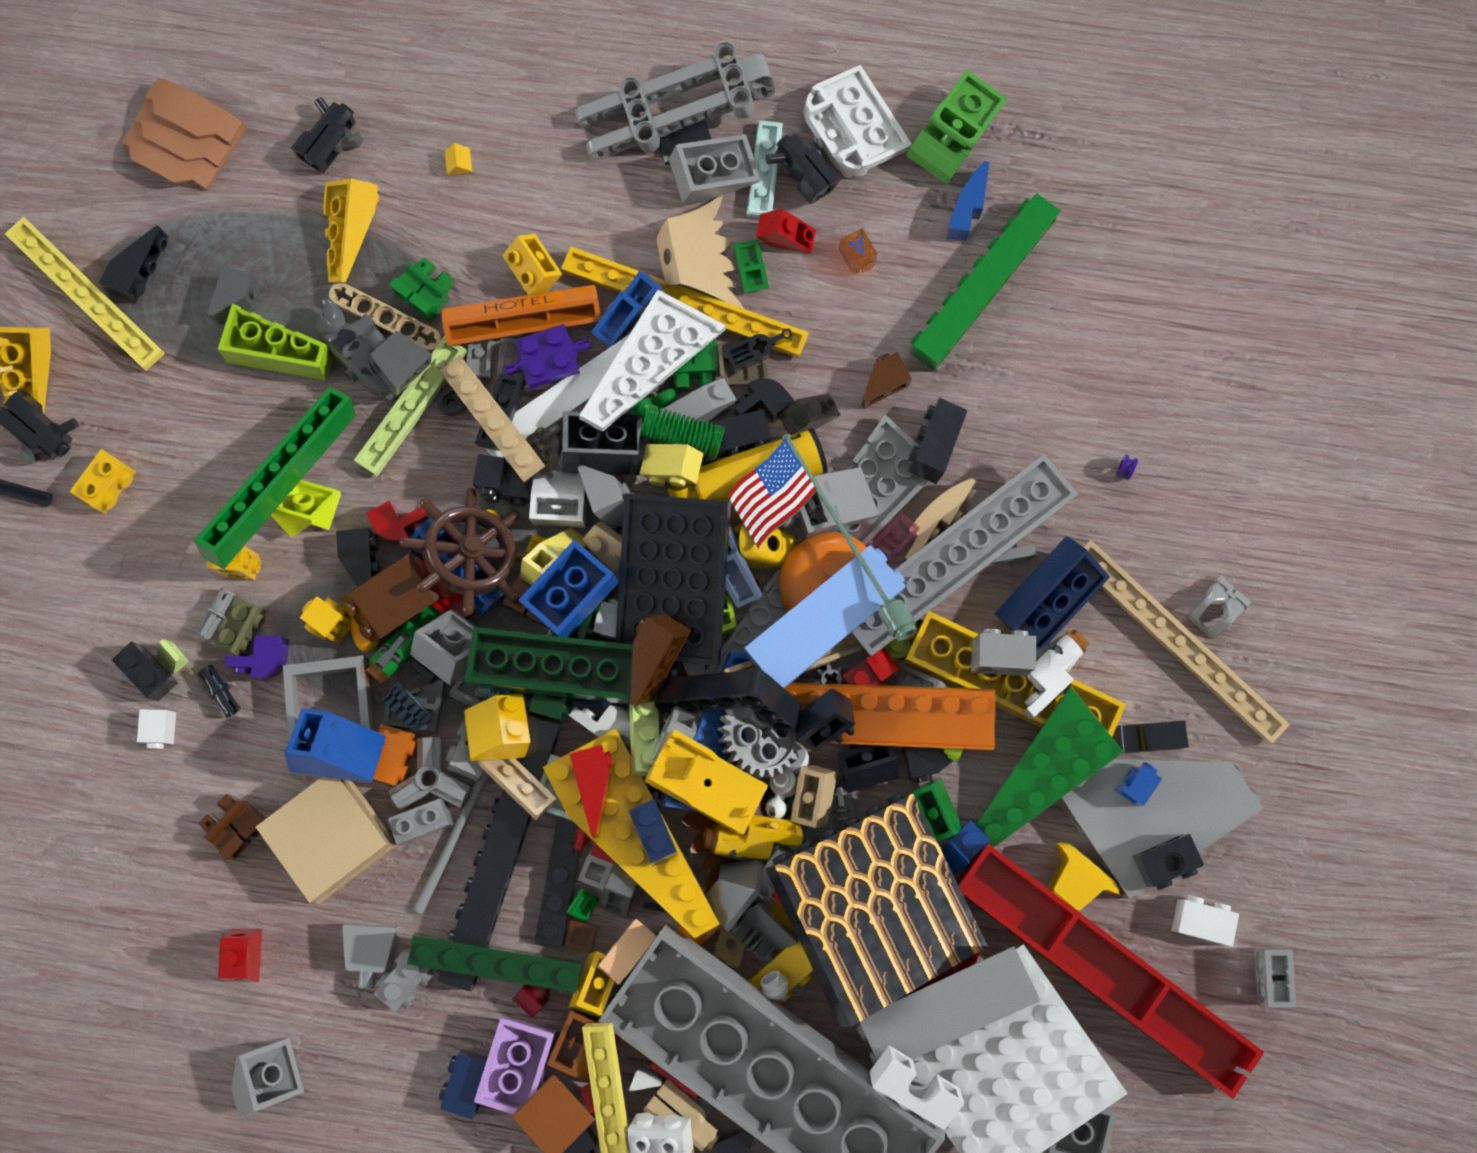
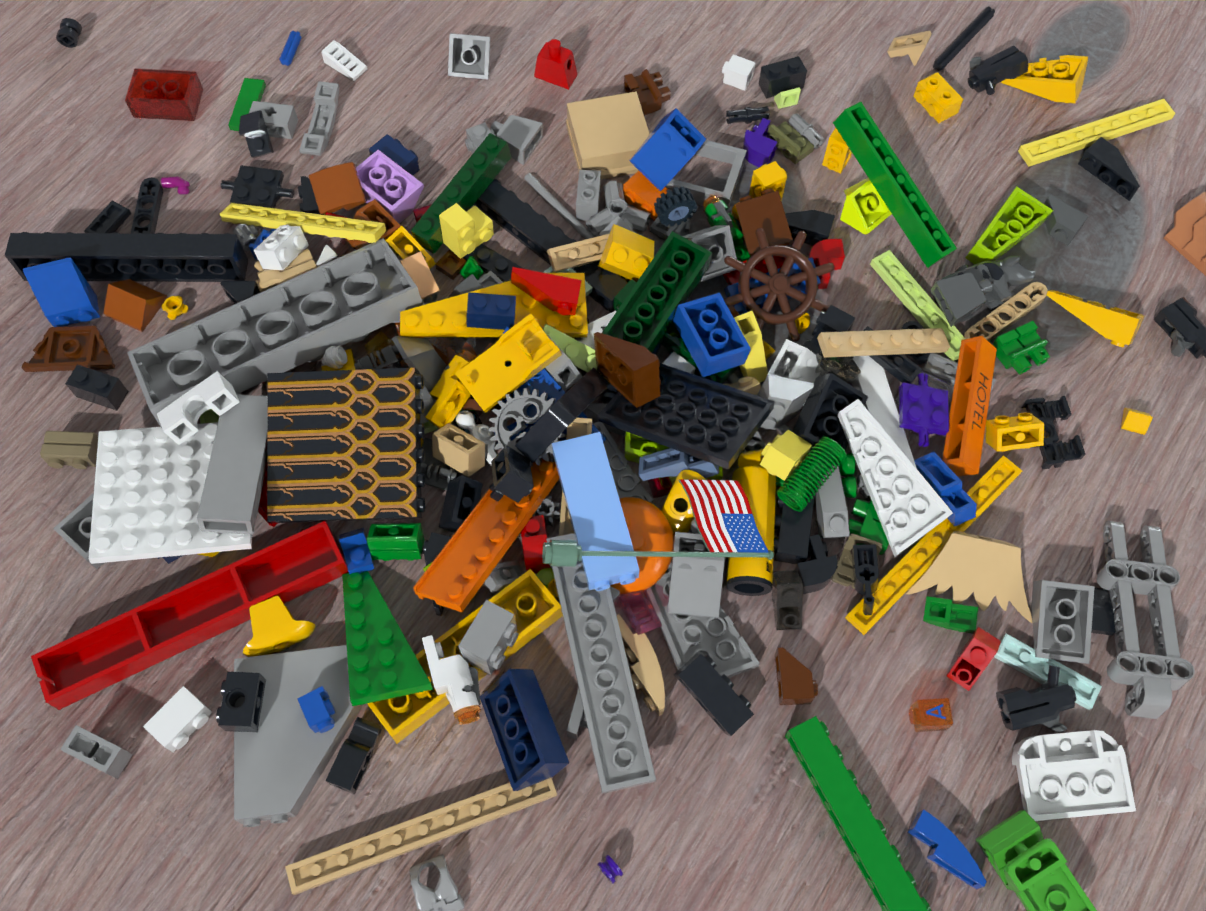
camera: 115 degrees right, 15 degrees down
none -> light yellow brick [439,203,494,259]
none -> tan slope [887,31,932,66]
none -> black piece [1021,396,1086,469]

